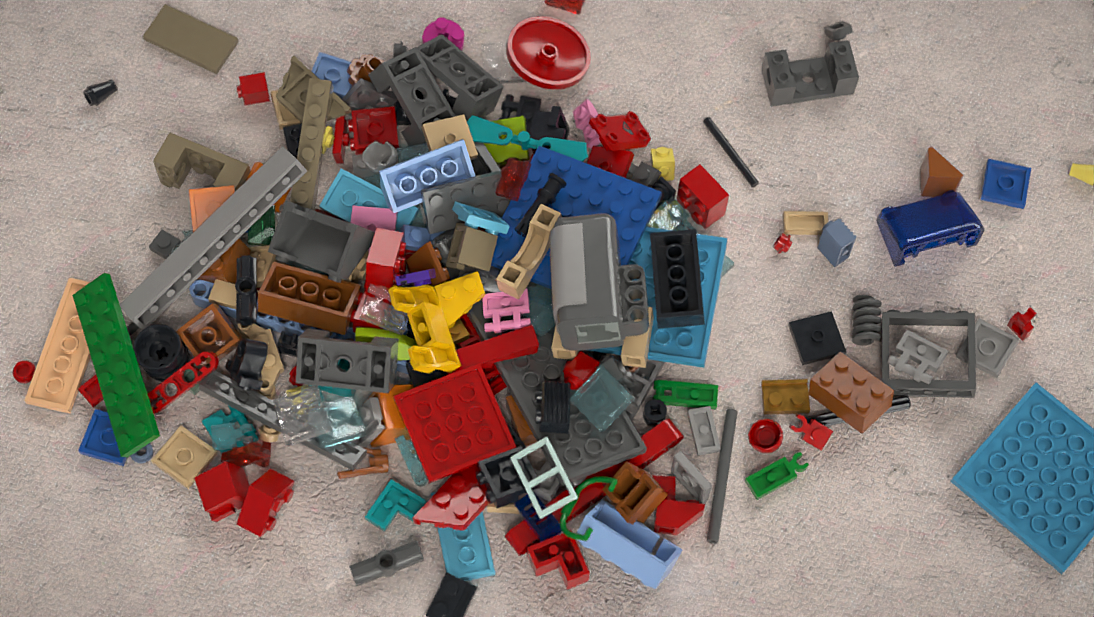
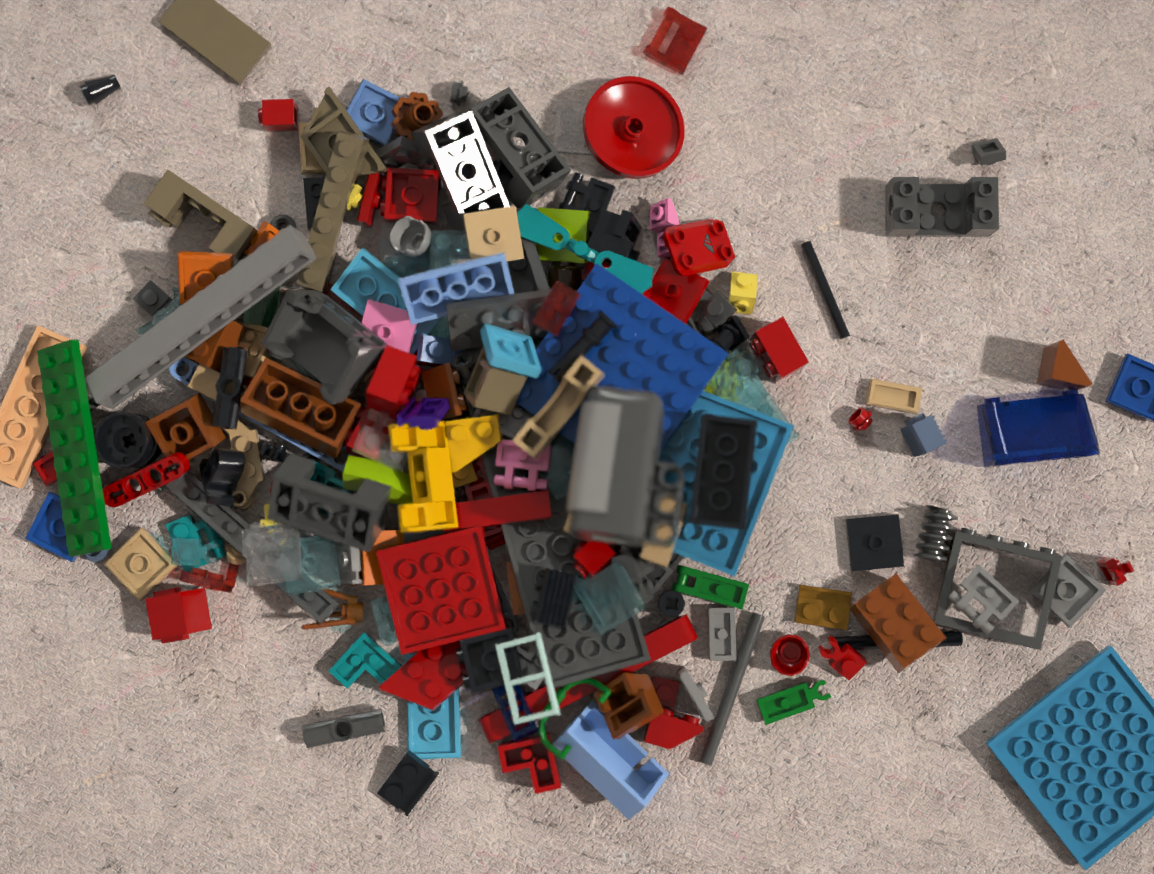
camera: 15 degrees right, 20 degrees up
red brick [236,468,295,537] -> none
dark pink plate [422,17,465,51] -> none

